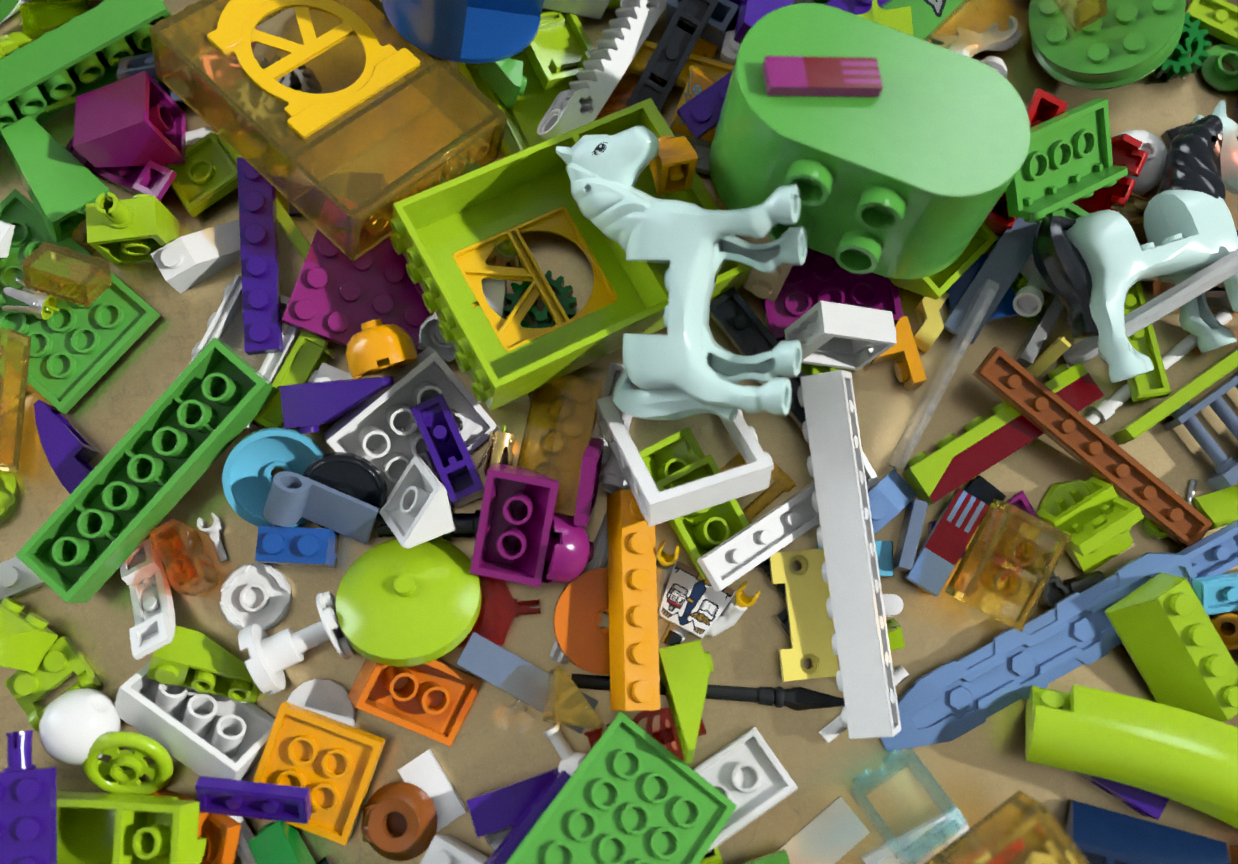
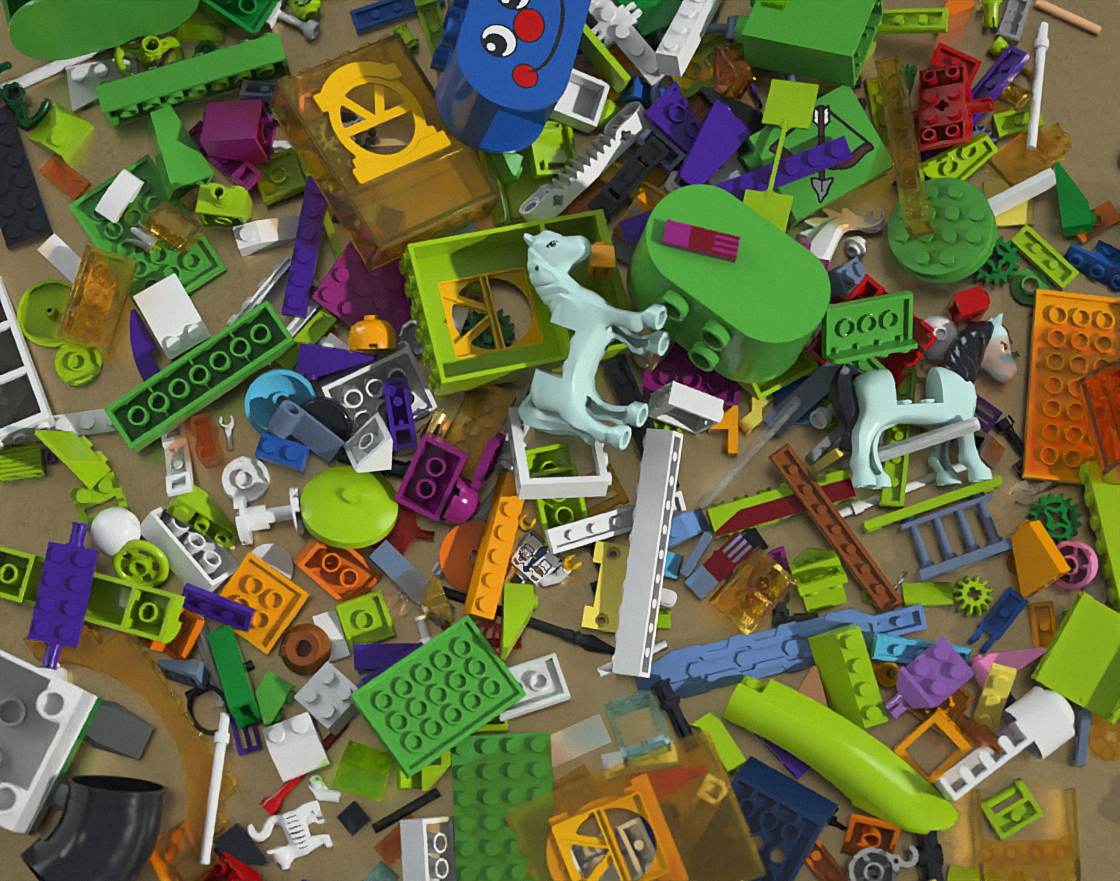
camera: 15 degrees right, 0 degrees up
none -> white slope [133,273,211,360]
none -> lime tile [334,589,397,652]
none -> black pin [650,677,699,752]
none -> lime window [690,710,746,776]
none -> medium nougat slope [797,665,828,708]
none -> red brick [946,285,990,327]

